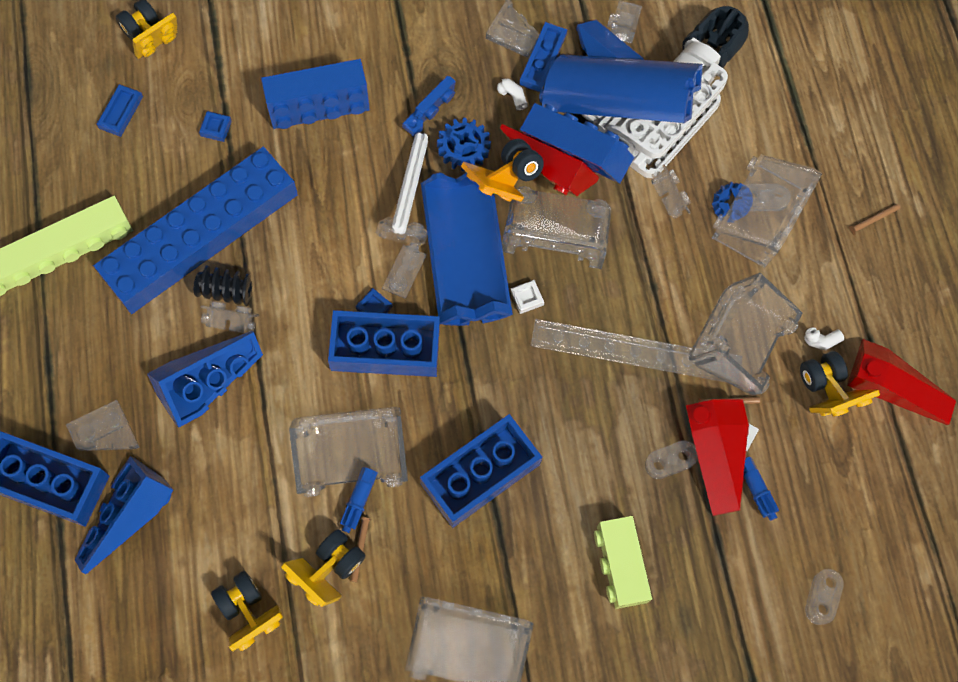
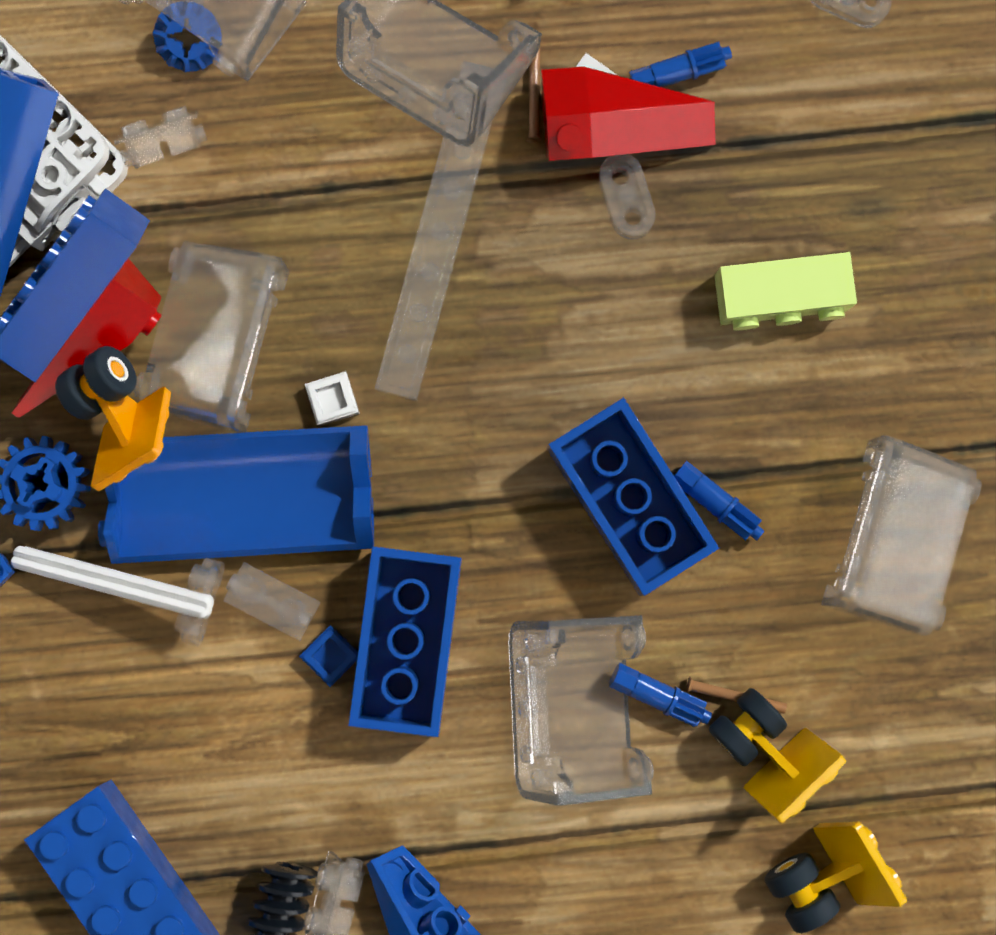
camera: 85 degrees left, 15 degrees up
none -> blue piece [674,461,764,541]

